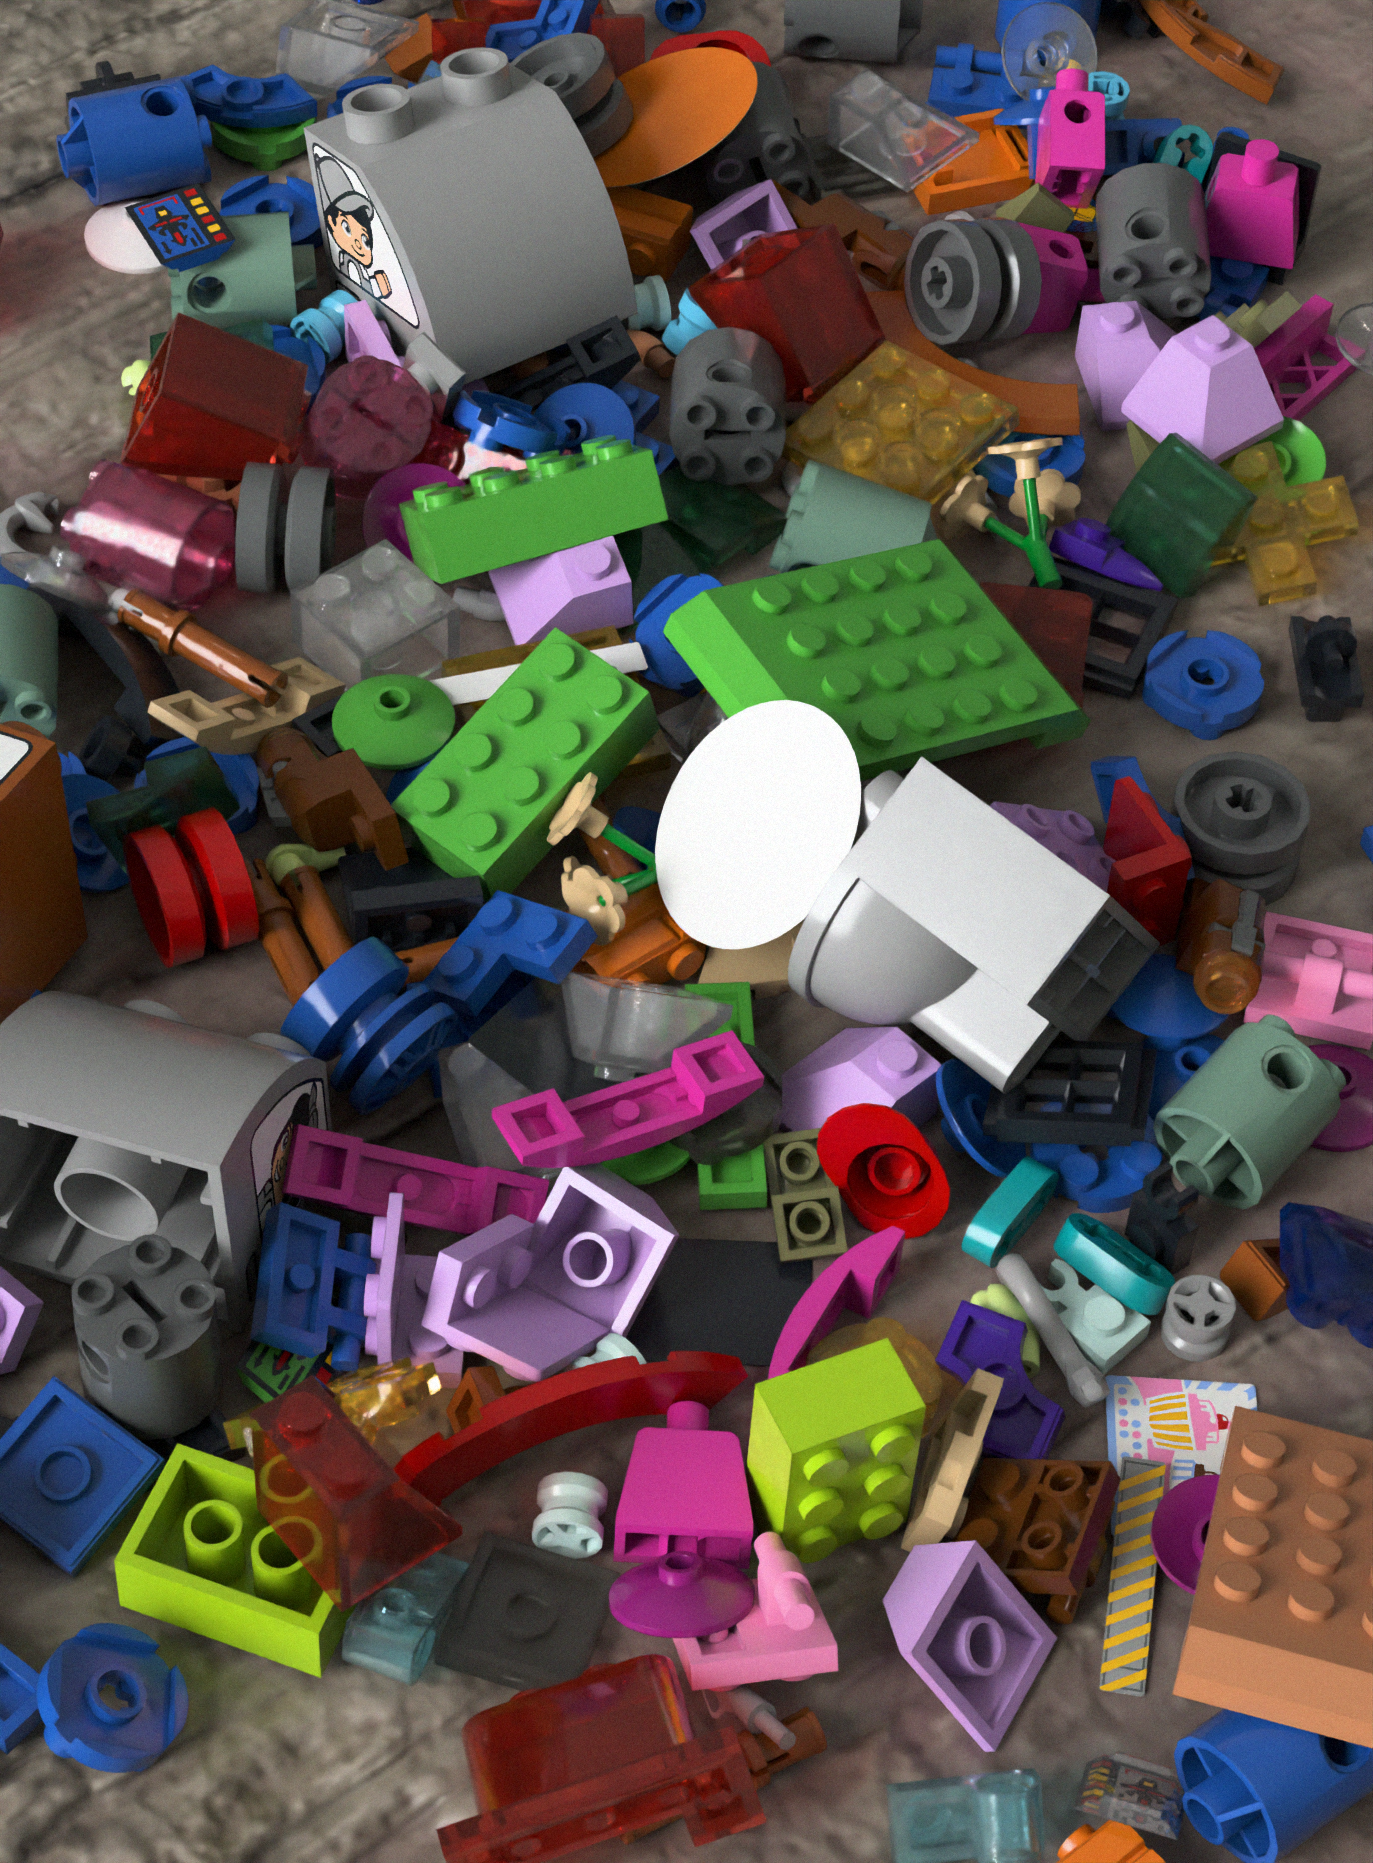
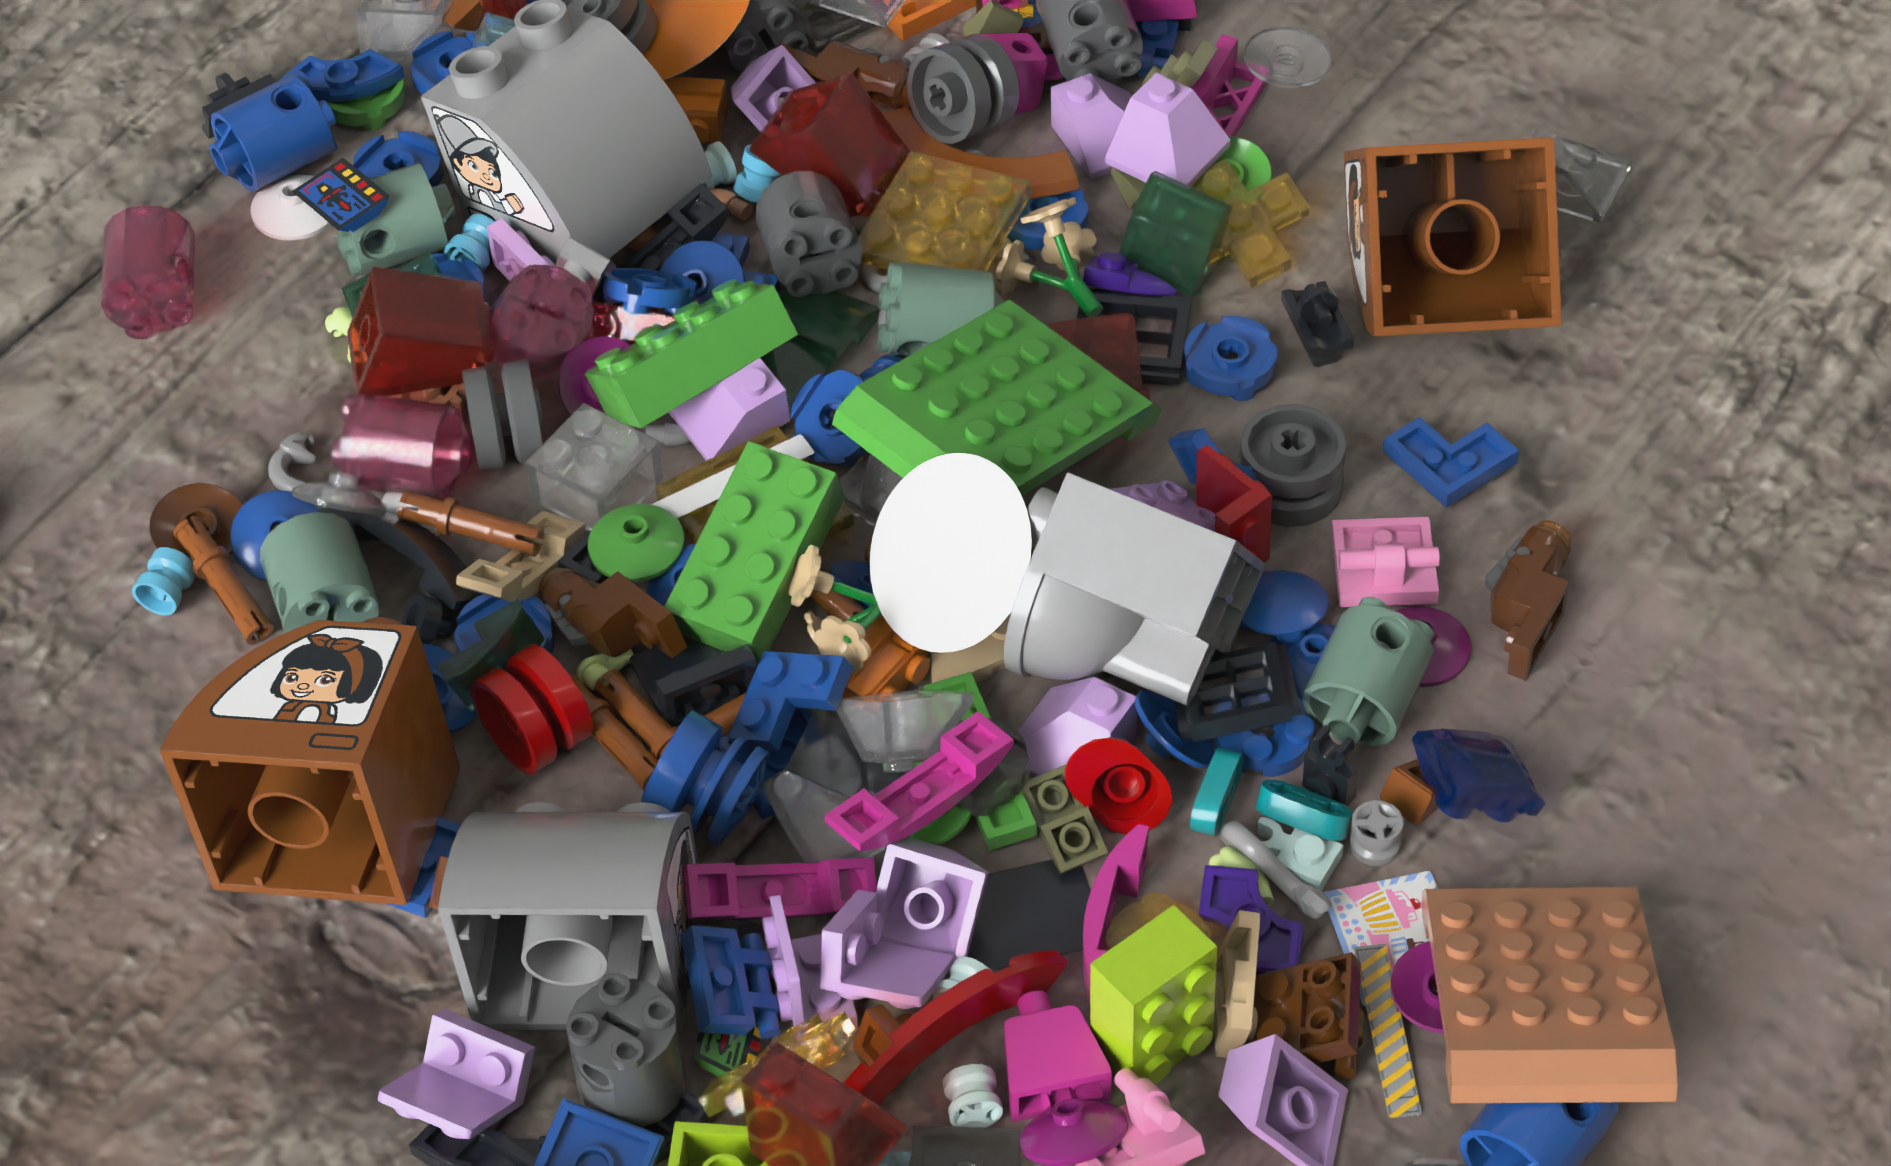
camera: 10 degrees left, 0 degrees up
plate [1175,877,1266,1014] -> none

